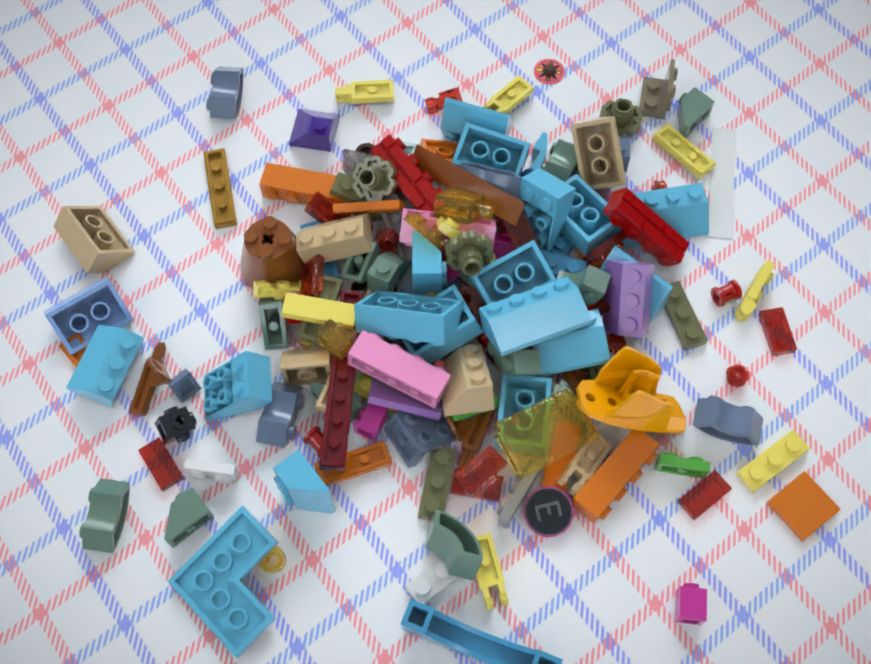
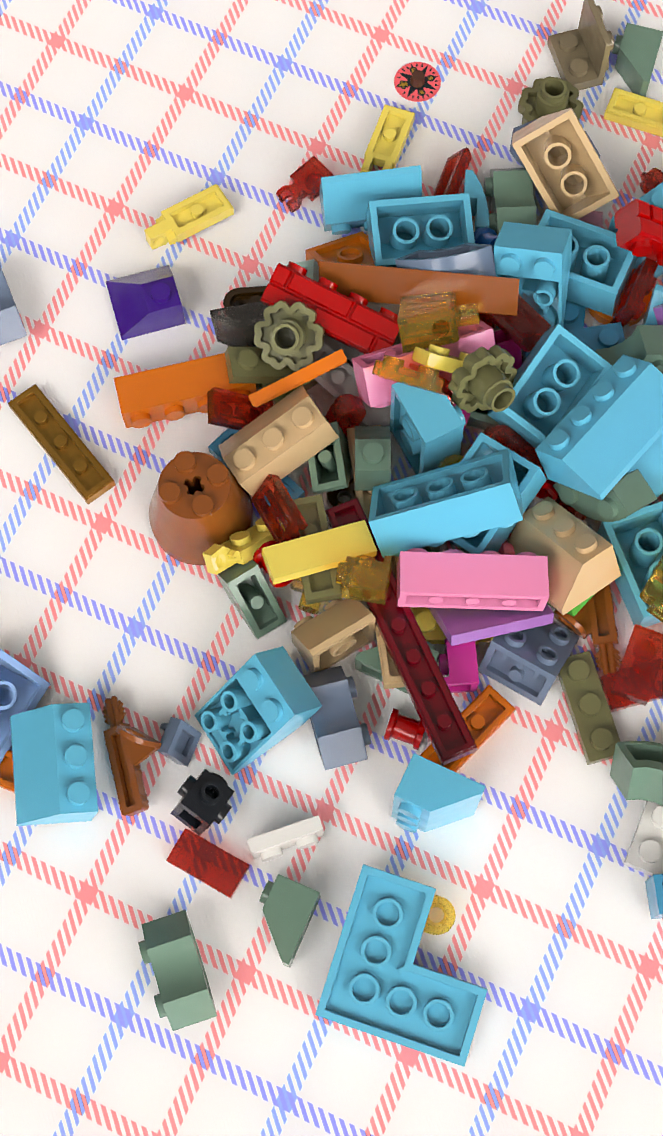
camera: 25 degrees left, 5 degrees up
none -> clear red tile [433,147,472,196]

